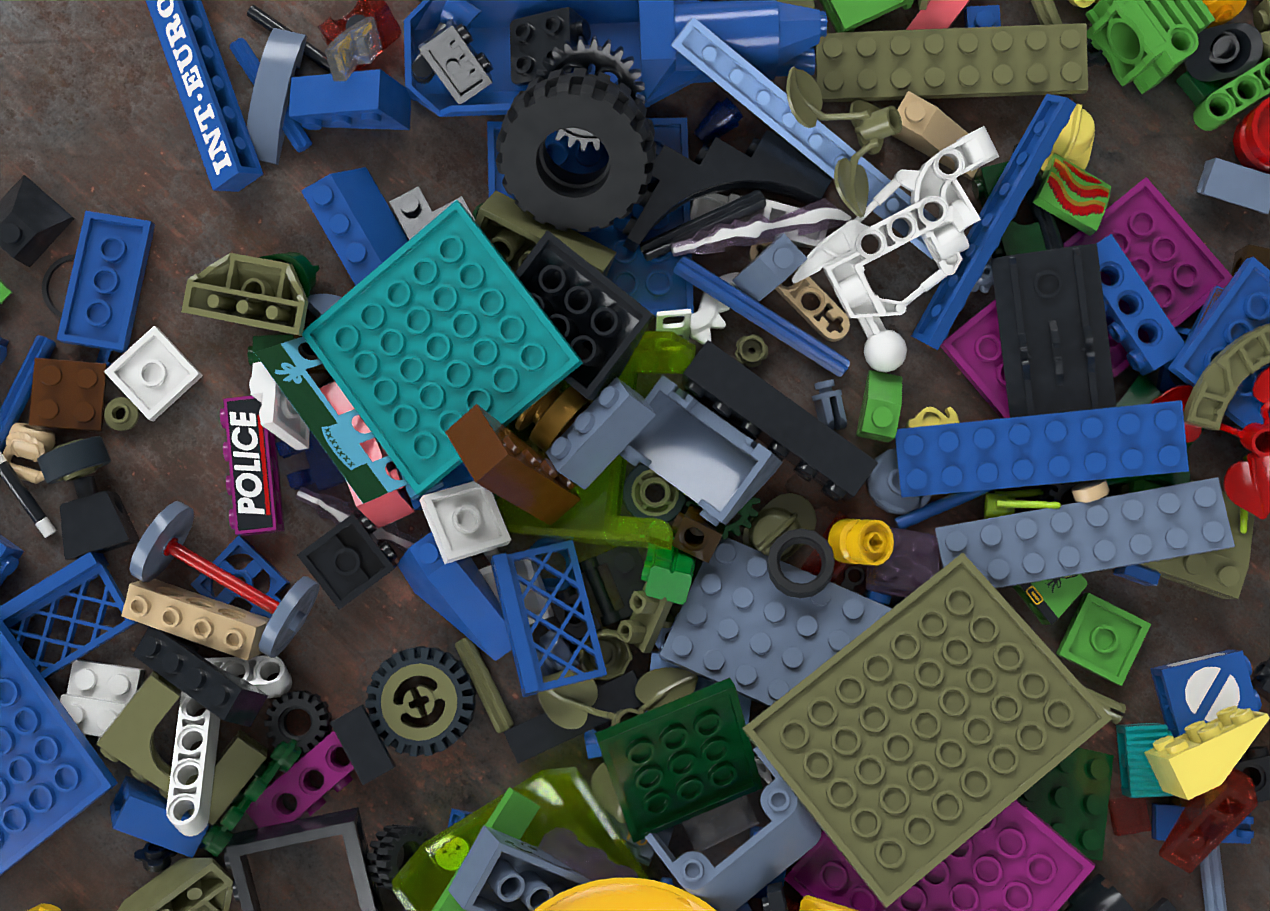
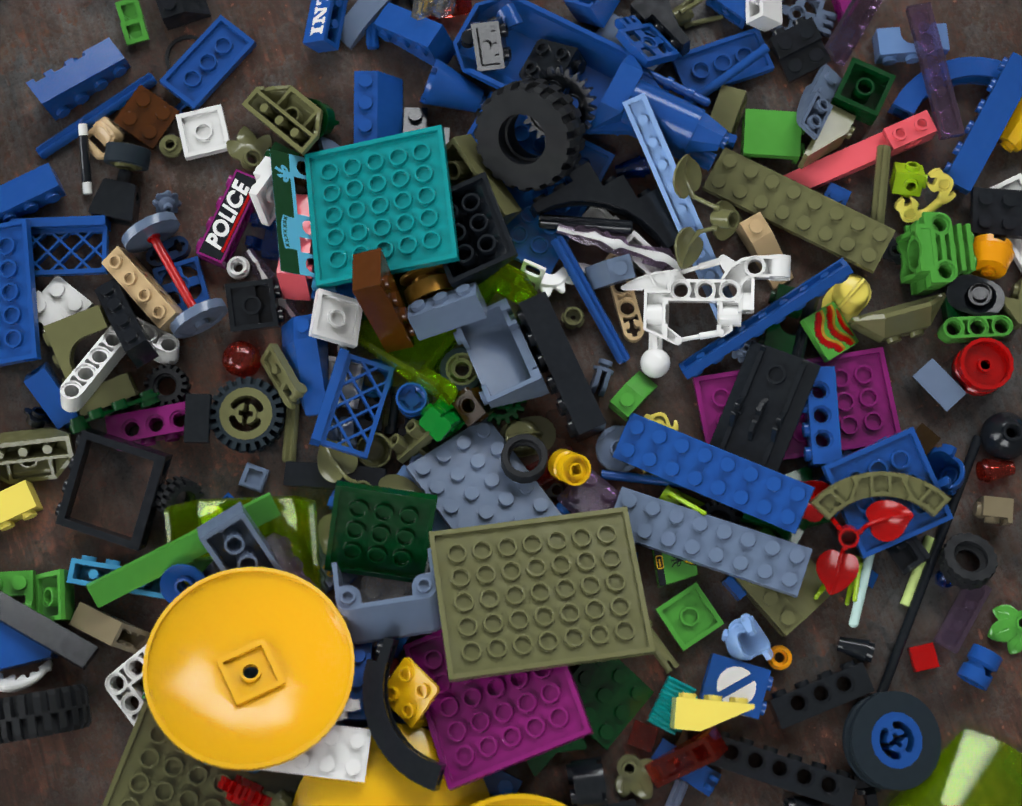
camera: 30 degrees right, 5 degrees down
tan tile [1071,479,1110,503] -> none
none -> dark blue beam [146,236,191,268]
none -> sand blue plant [152,190,182,213]
none -> clear red hair [222,340,261,379]
none -> olive plate [226,126,272,171]
none -> white plate [226,256,251,280]
none -> sand blue tile [238,462,271,494]
none -> olive plate [260,343,307,409]
none -> blue wheel [396,382,429,419]
none -> blue cone [419,58,487,113]
none -> olive plate [615,754,663,799]
none -> light blue helmet [721,613,773,661]
none -> light orange plate [767,645,792,670]
none -> olive wedge [848,292,946,345]

